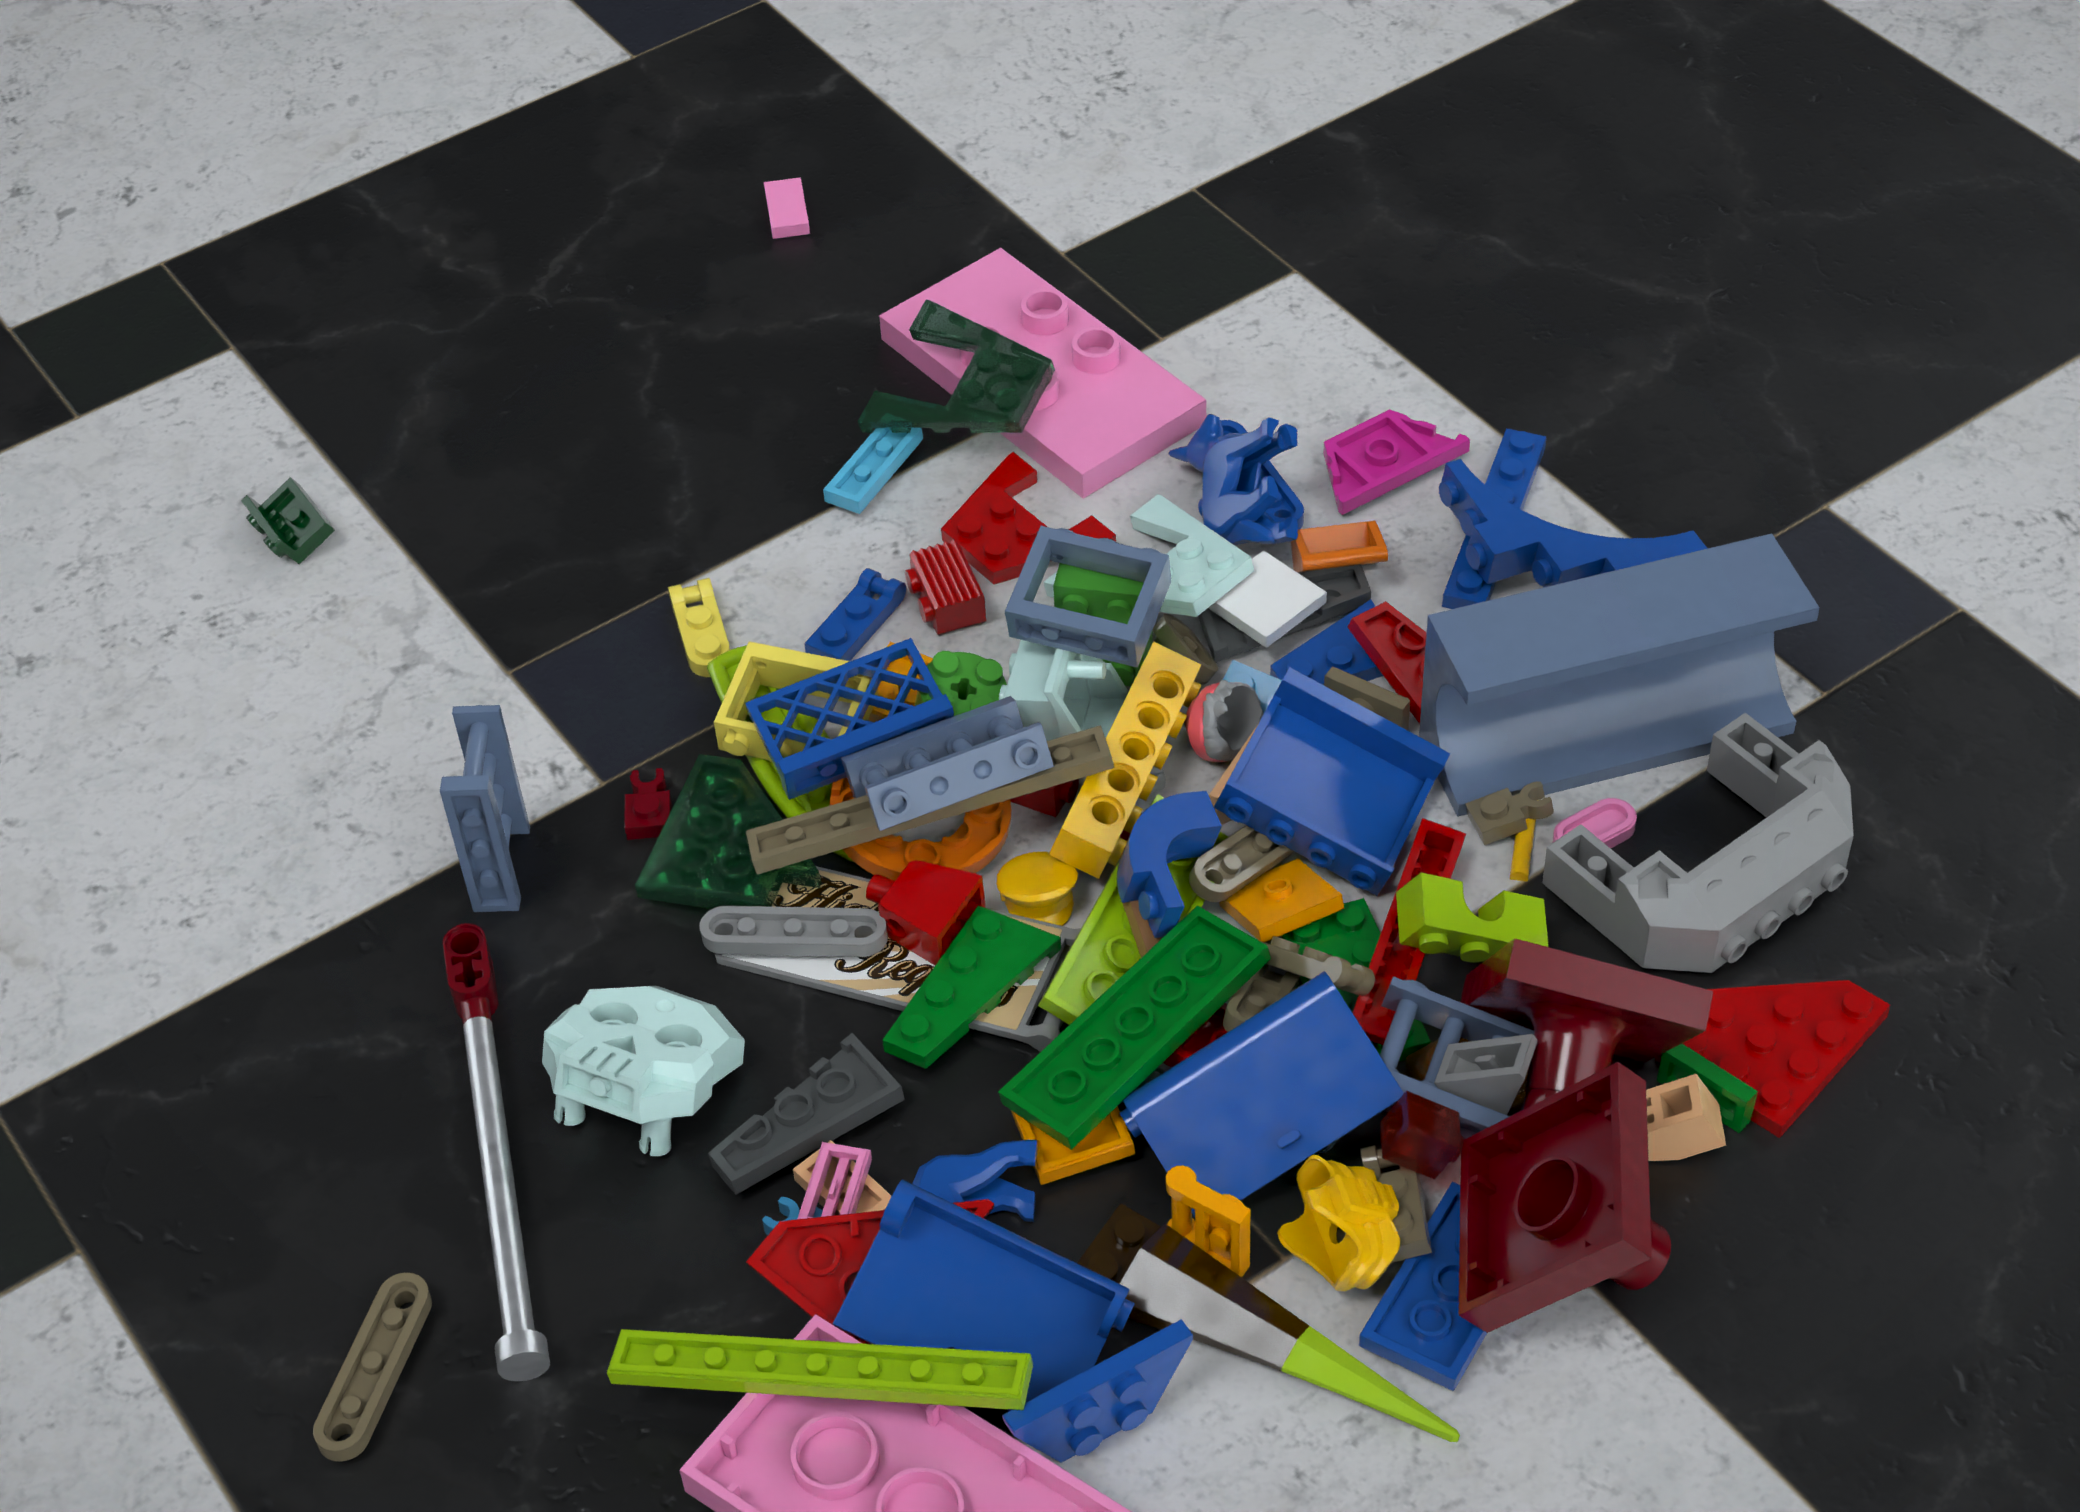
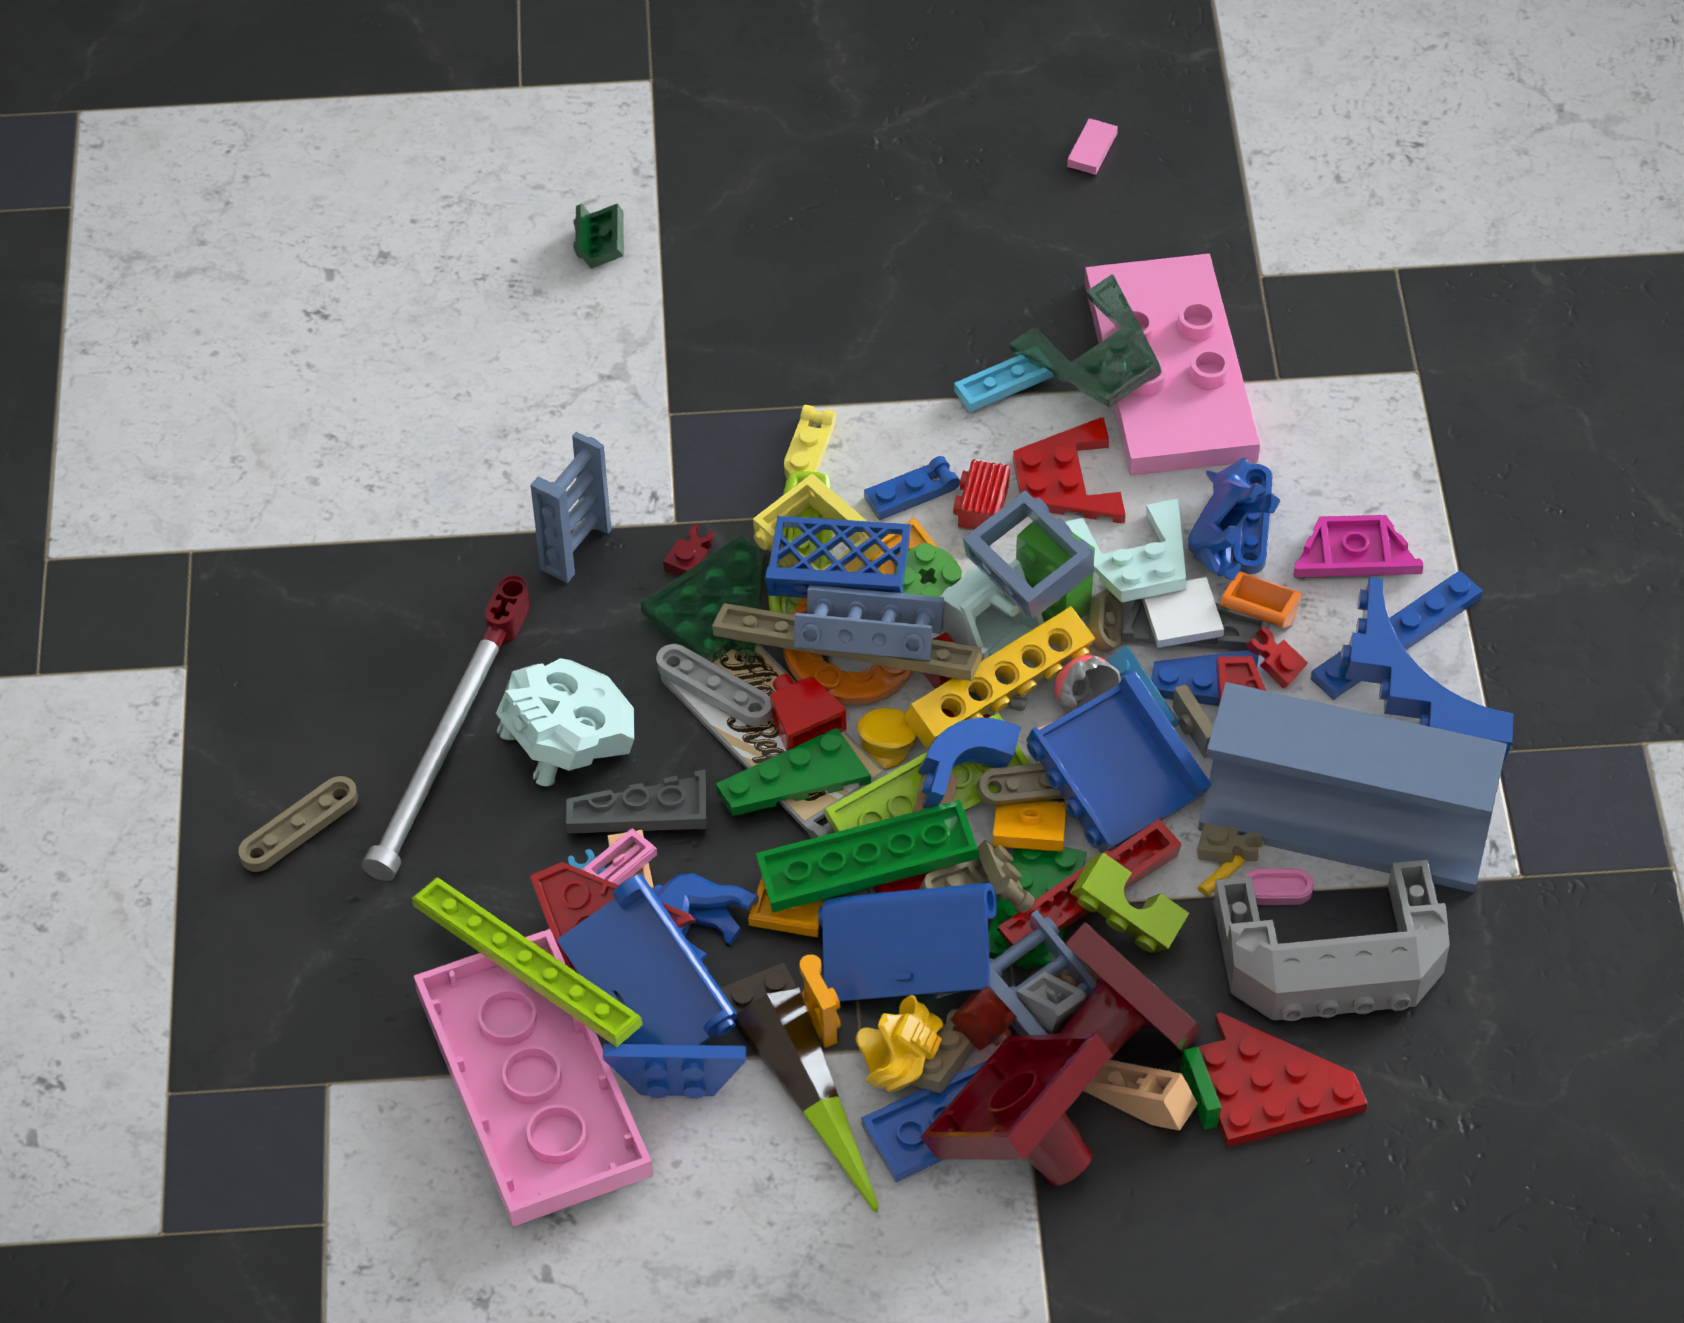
camera: 30 degrees right, 5 degrees up
none -> red plate [1246,627,1308,689]

